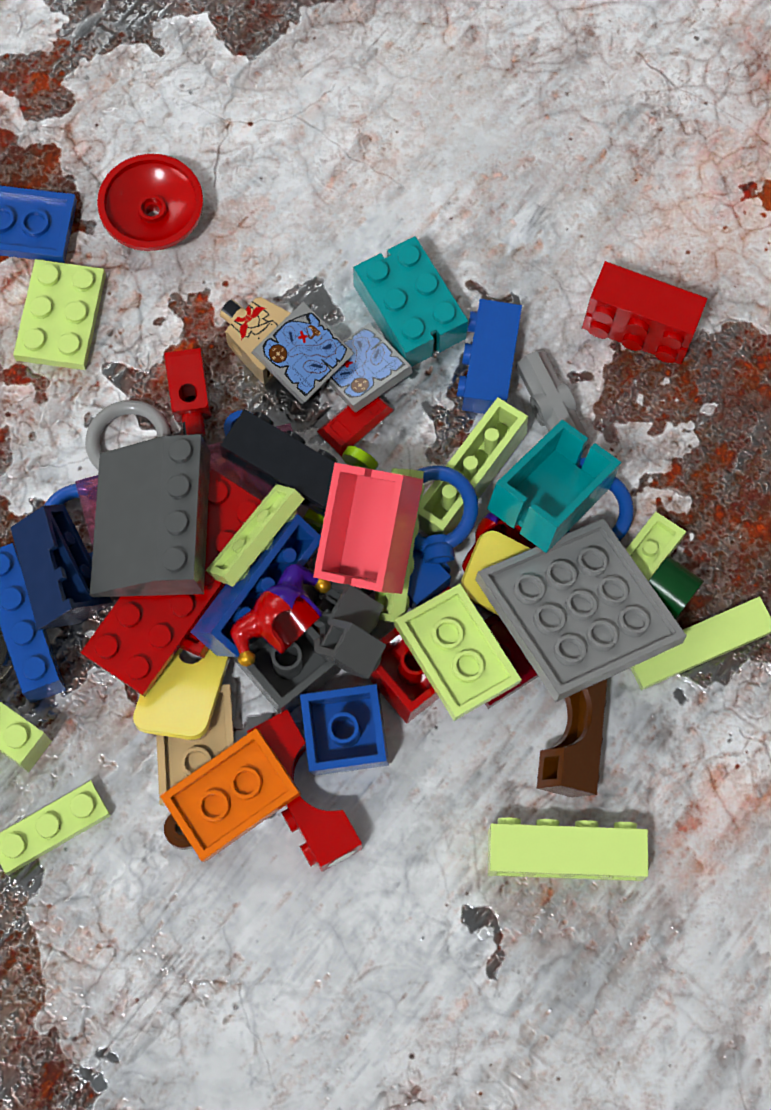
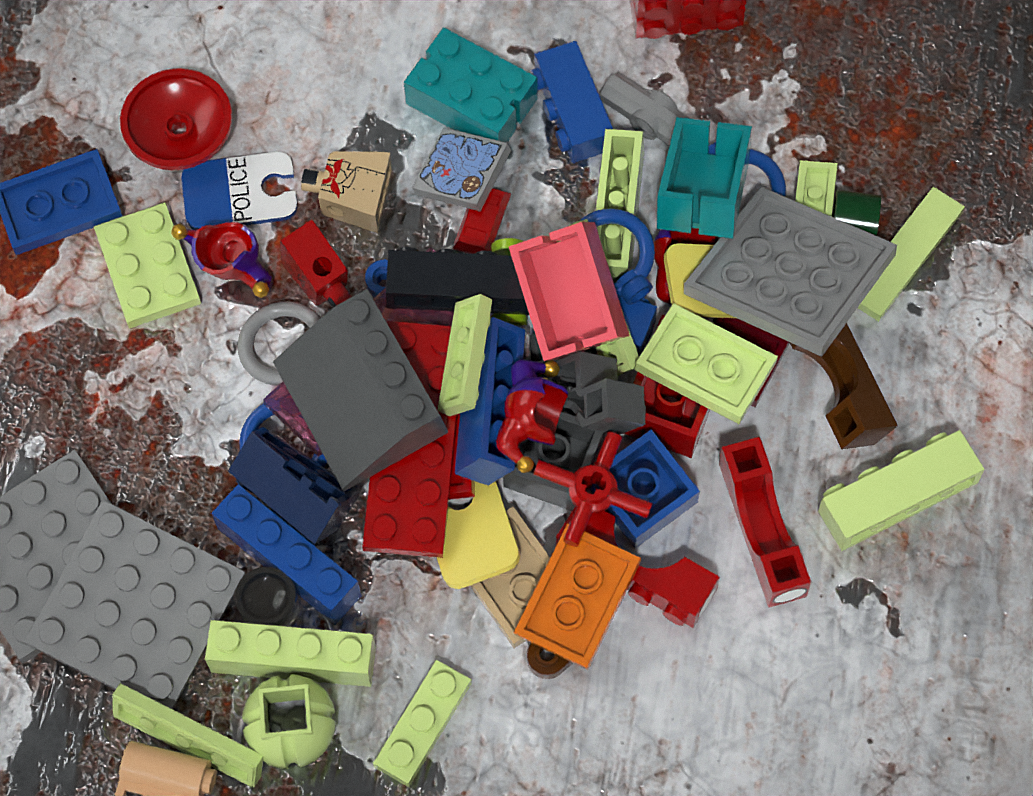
camera: 25 degrees left, 5 degrees down
tile [251,302,354,404] -> none
none -> red piece [171,222,274,298]
none -> piece [181,152,298,230]
none -> red bar [534,432,653,547]
none -> red arch [719,436,811,608]

